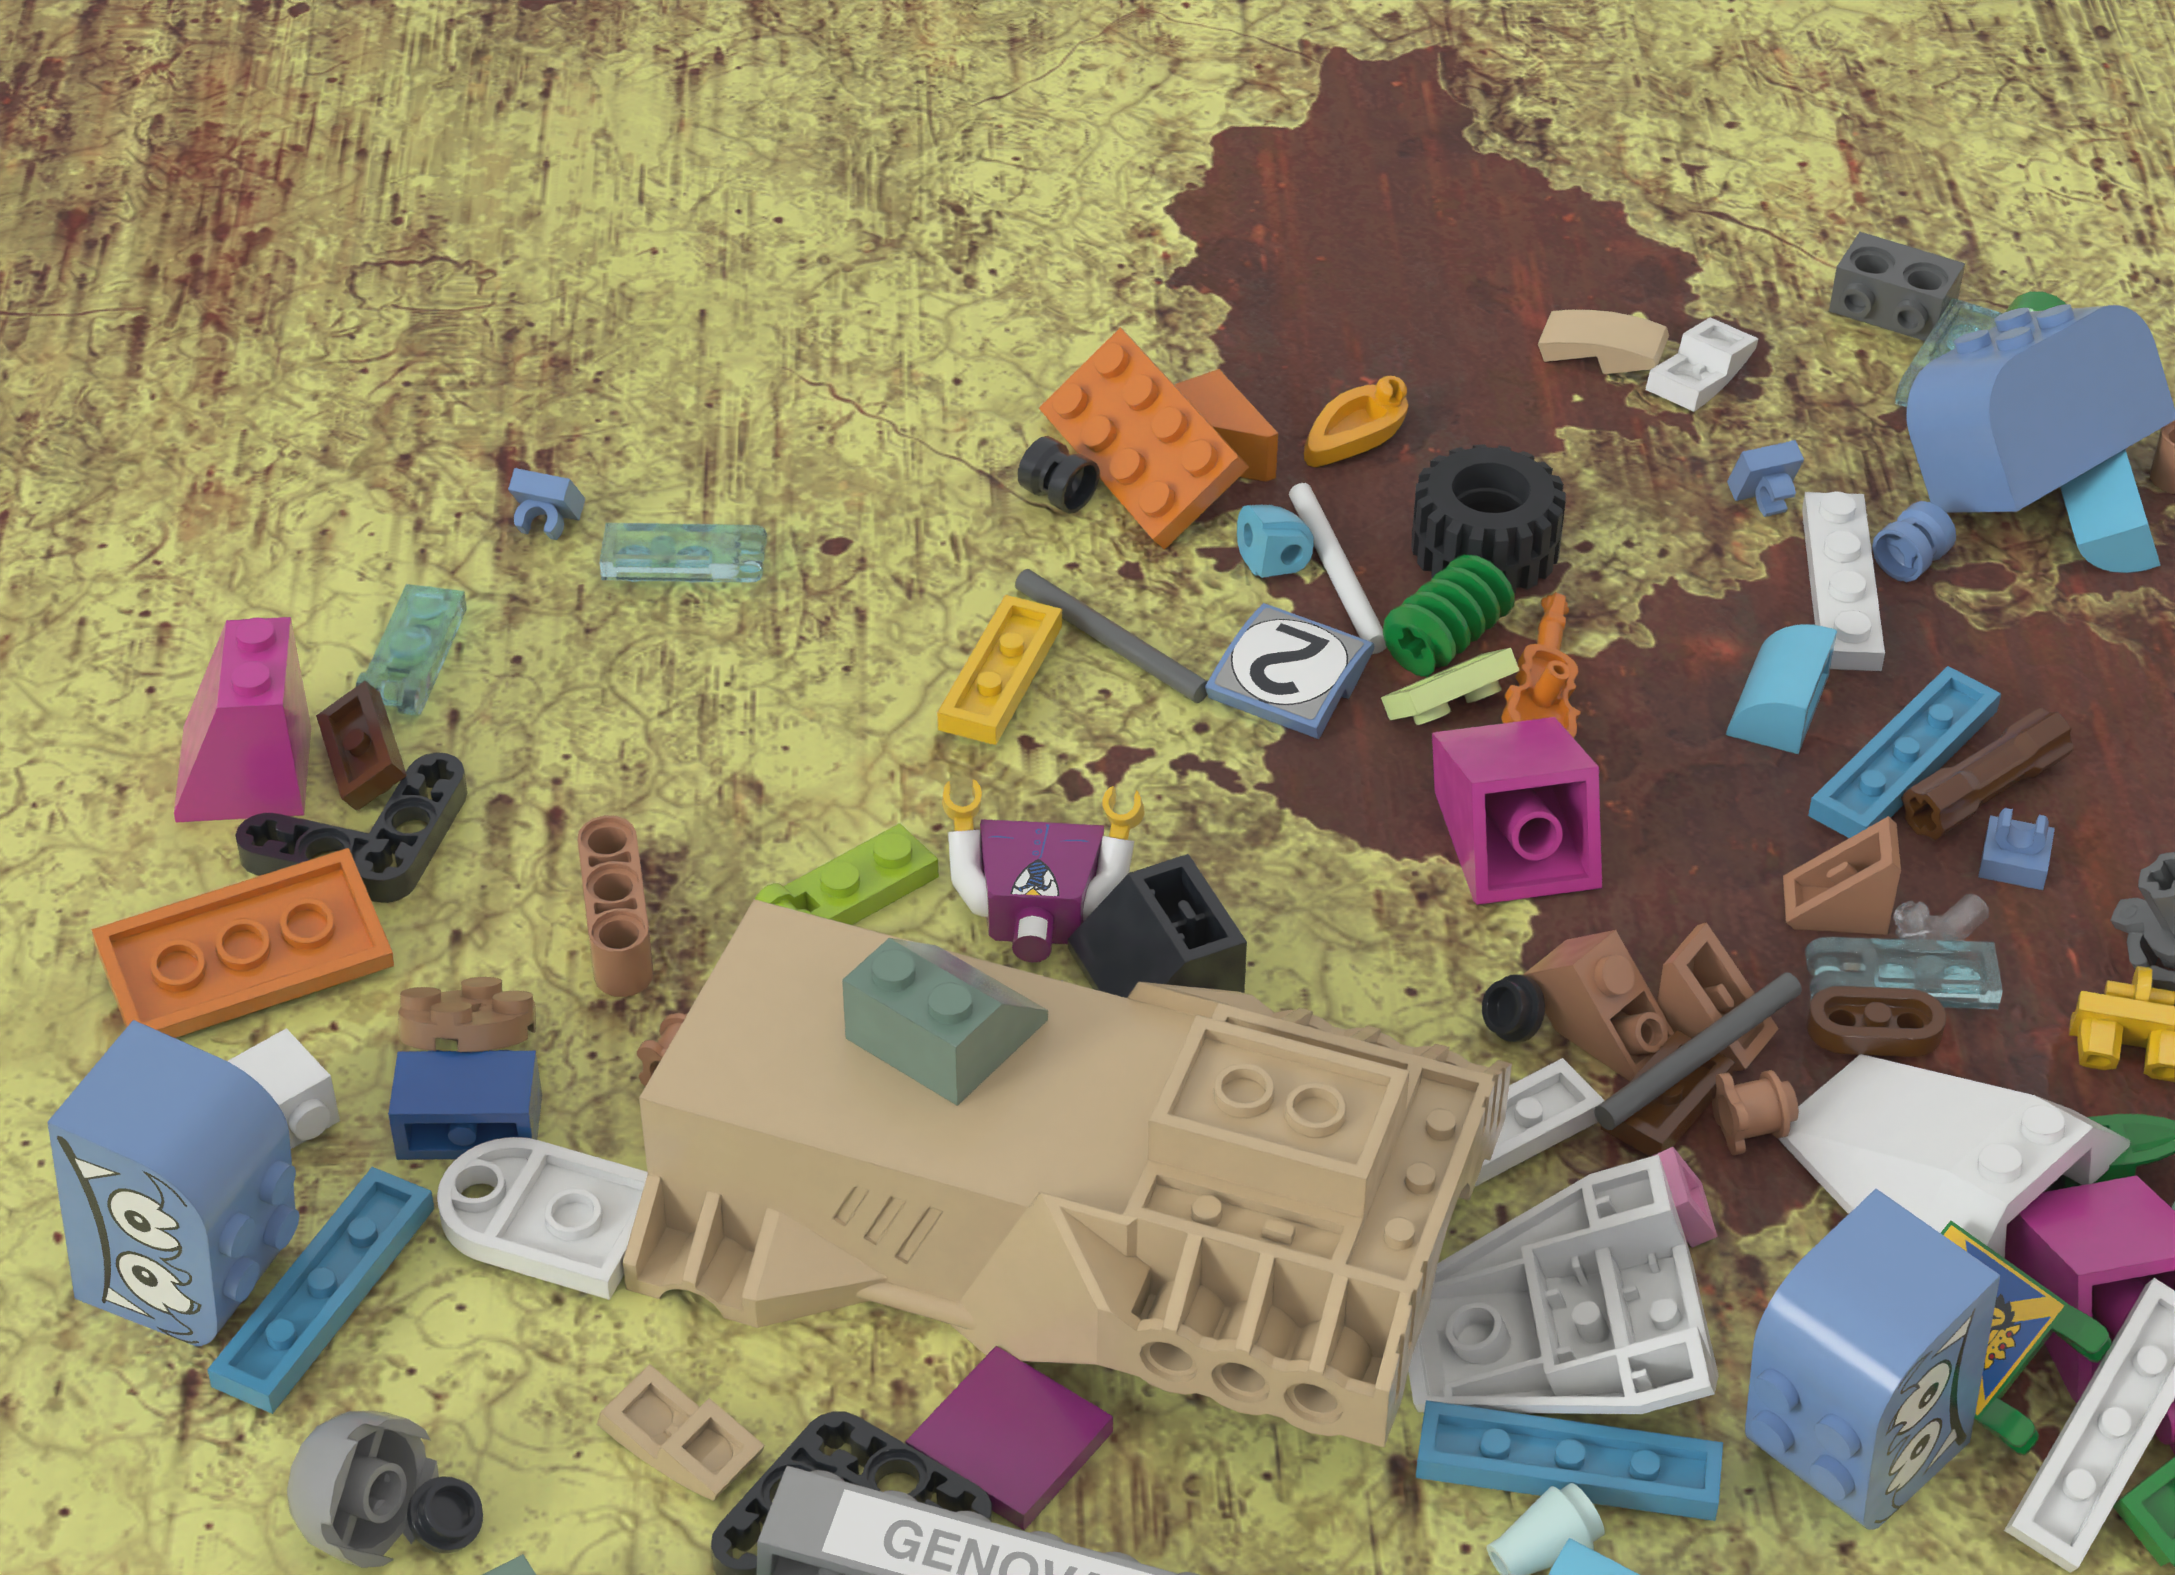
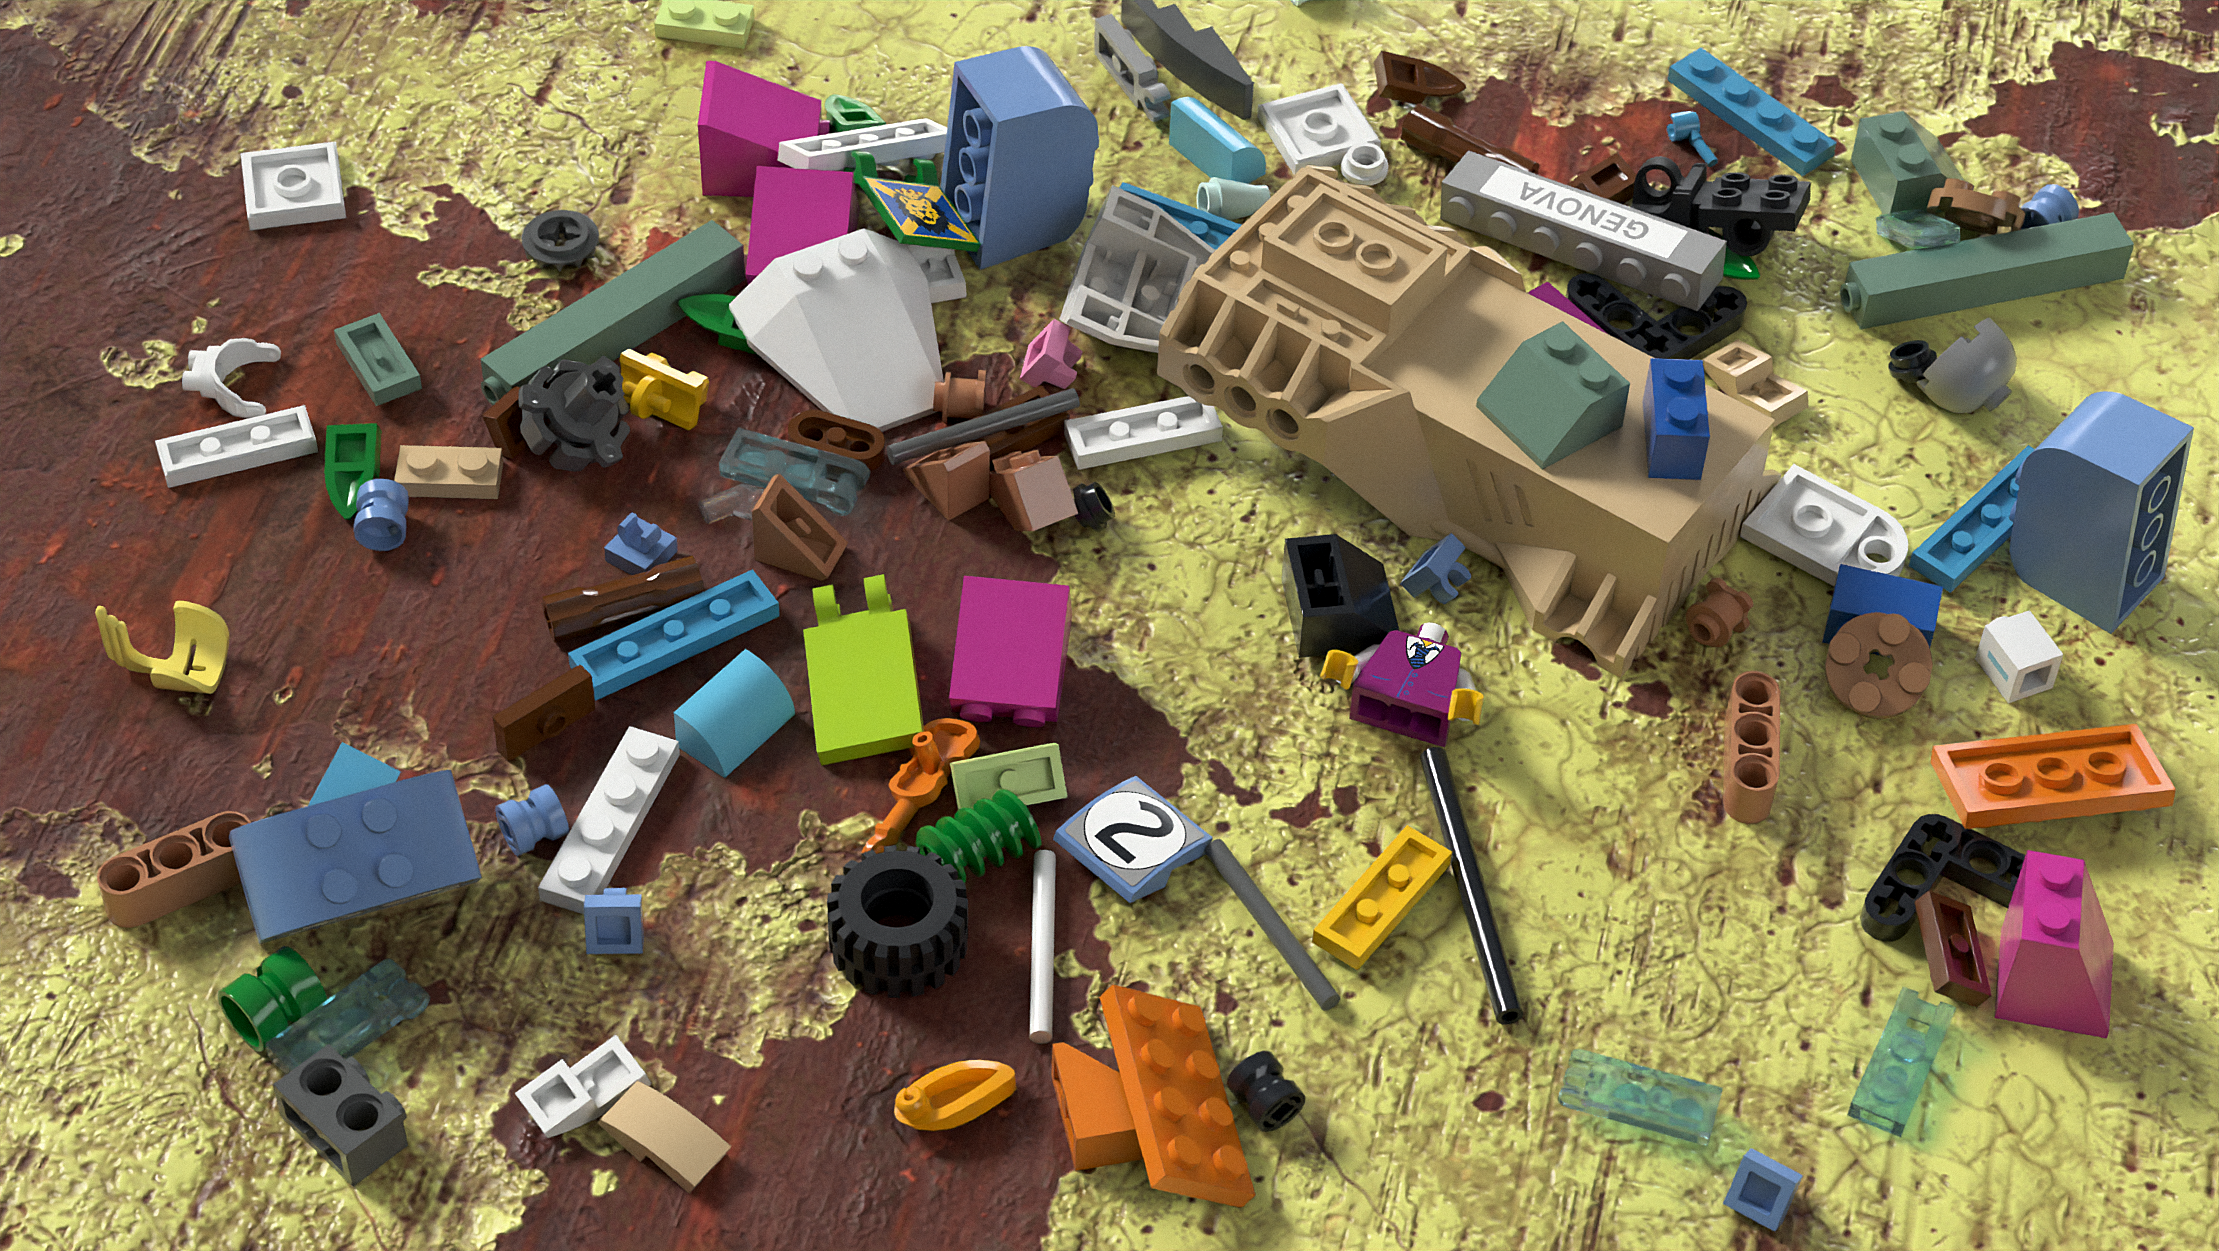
camera: 165 degrees left, 5 degrees up
lime plate [755,823,939,925] -> none
medium azure piece [1237,505,1314,578] -> none
none -> reddish brown plate [492,664,596,762]
none -> lime tile [803,574,924,765]
none -> black piece [1420,747,1524,1025]
none -> blue brick [1642,358,1710,480]

